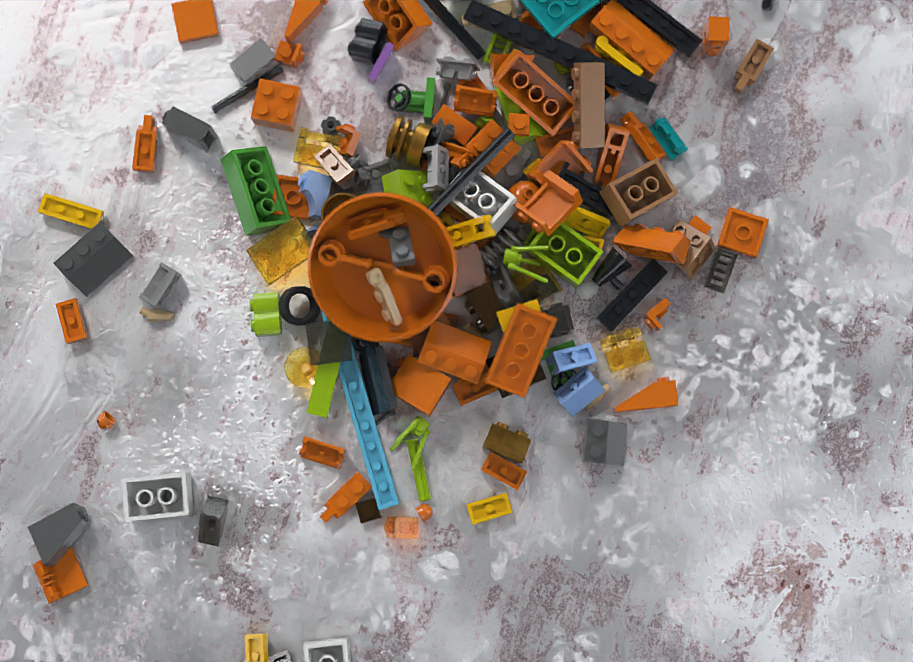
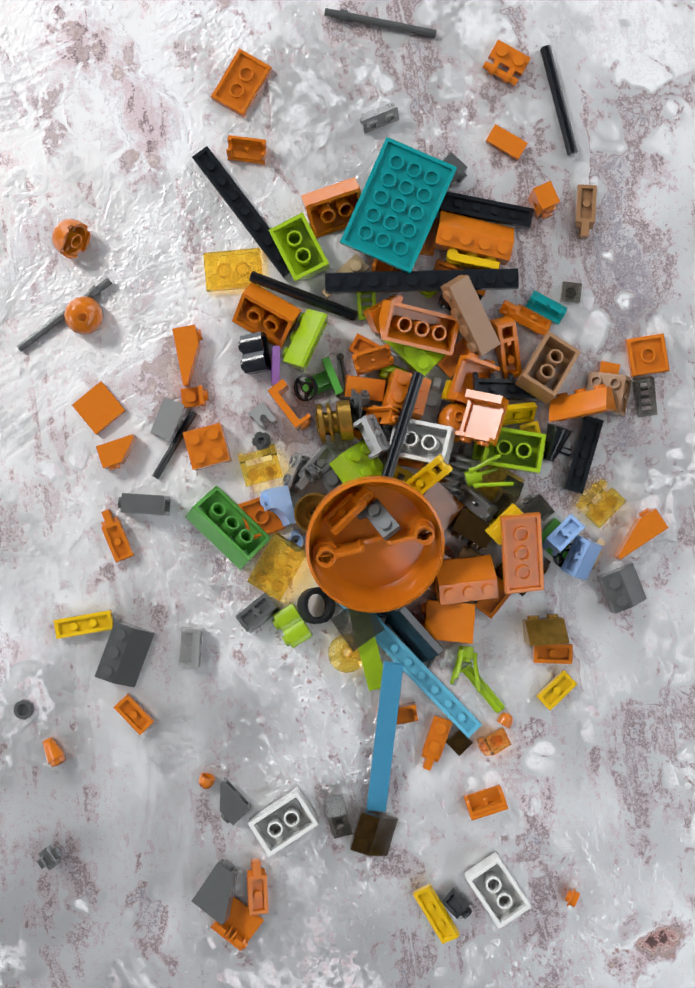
camera: 25 degrees left, 5 degrees up
tan bar [139,306,175,322] -> none
plate [314,144,355,186] -> none
orange bracket [335,124,361,157] -> none
tan hinge [366,268,403,326] -> none
light grey hinge [436,57,480,81] -> none
orange plate [508,113,530,137] -> none
orange bracket [644,298,670,331] -> none
none -> orange slope [96,434,137,471]
none -> dark grey slope [220,777,251,825]
none -> dark grey hinge [235,592,280,633]
none -> orange hinge [246,858,269,916]
none -> light grey hinge [248,402,278,430]
none -> orange panel [267,379,312,431]
none -> lime slope [282,309,328,373]
none -> dark brown slope [350,807,398,856]
none -> dark azure tile [366,661,404,812]
none -> orange hinge [463,784,509,821]
none -> clear smoke plate [560,281,582,304]

